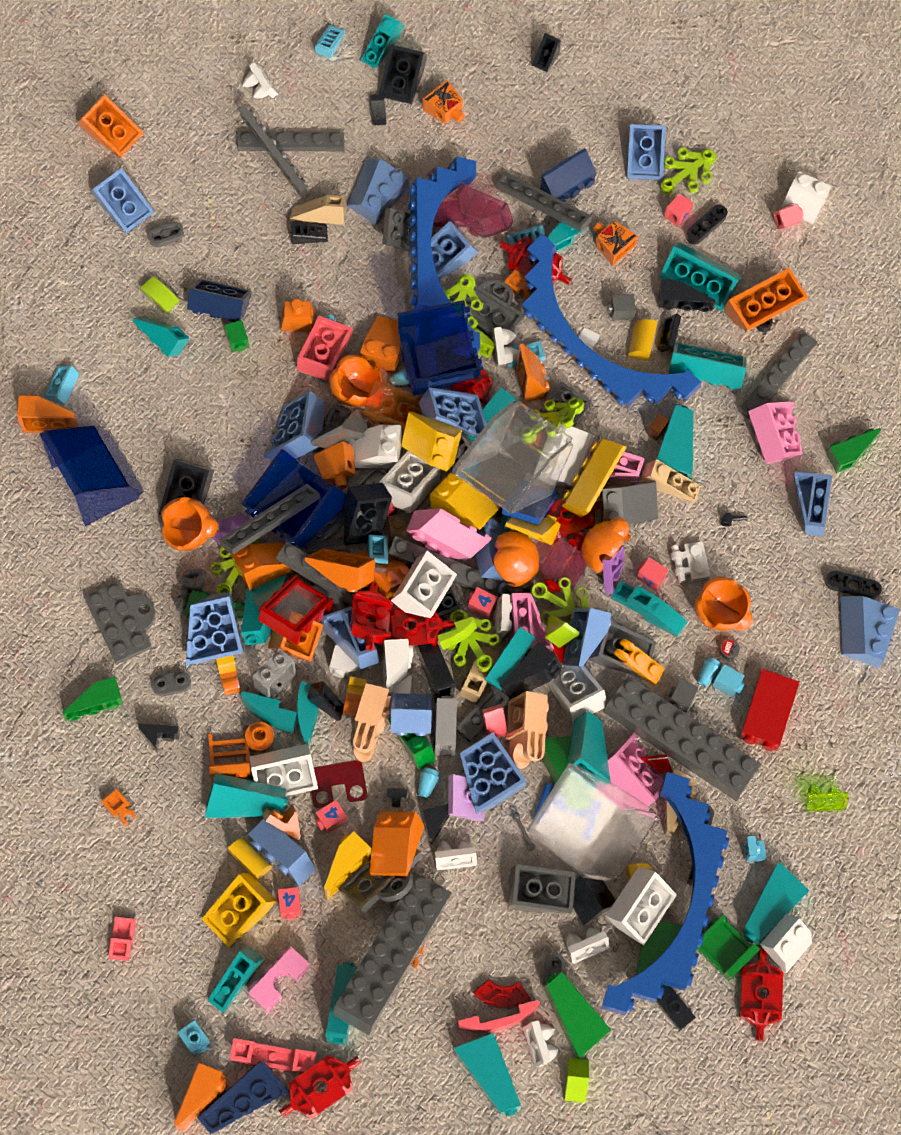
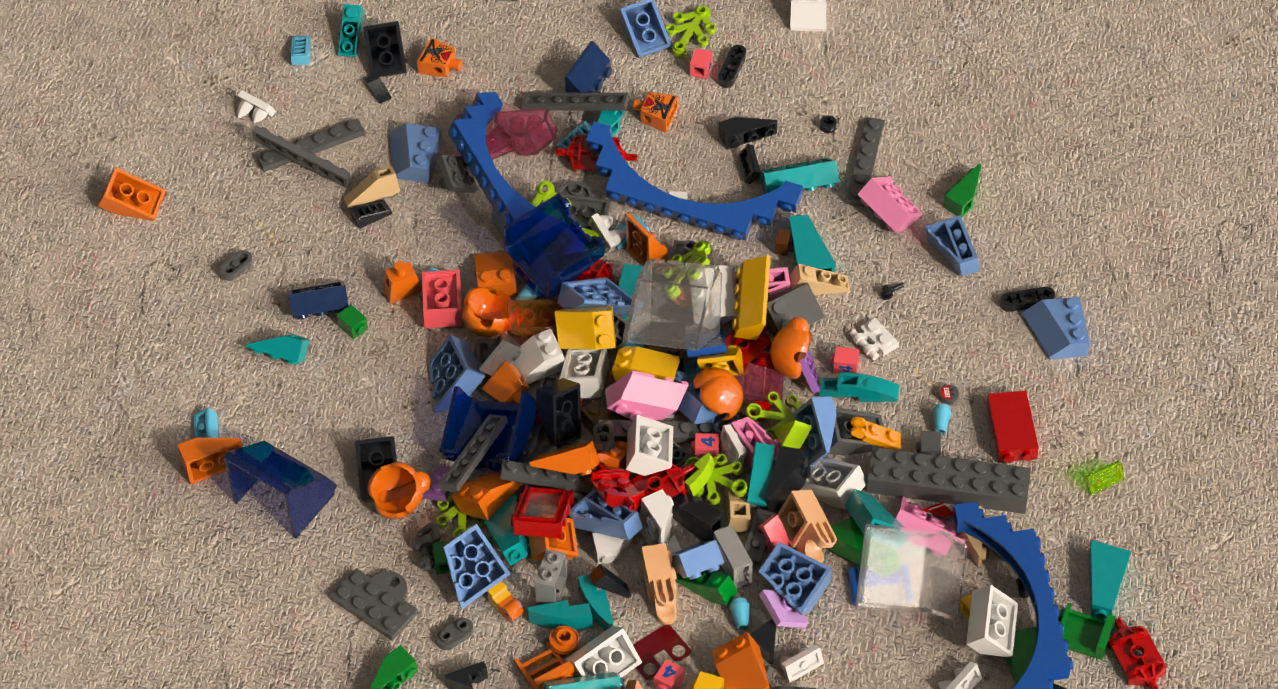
camera: 20 degrees left, 15 degrees down
medium blue slope [91,168,155,233] -> none
lime slope [140,276,180,314] -> none
leg [343,676,368,717] -> none
medium azure slope [367,535,388,564] -> none
black tile [387,788,407,807] -> none
medium blue slope [431,221,479,280] -> none
orange plate [504,270,535,300] -> none
dark grey slope [507,864,576,913] -> none
dark grey hinge [512,812,535,851] -> none
black slope [573,870,616,925] -> none
dark grey brick [608,294,636,320] -> none
yellow brick [627,319,658,361] -> none
teal slope [658,242,742,311] -> none
orange piece [694,577,753,631] -> none
medium azure brick [713,664,745,698] -> none
orange slope [724,268,809,331] -> none
medium azure bracket [744,836,766,862] -> none
white slope [760,915,812,973] -> none
coral brick [772,204,804,229] -> none
none -> black plate [593,423,615,452]

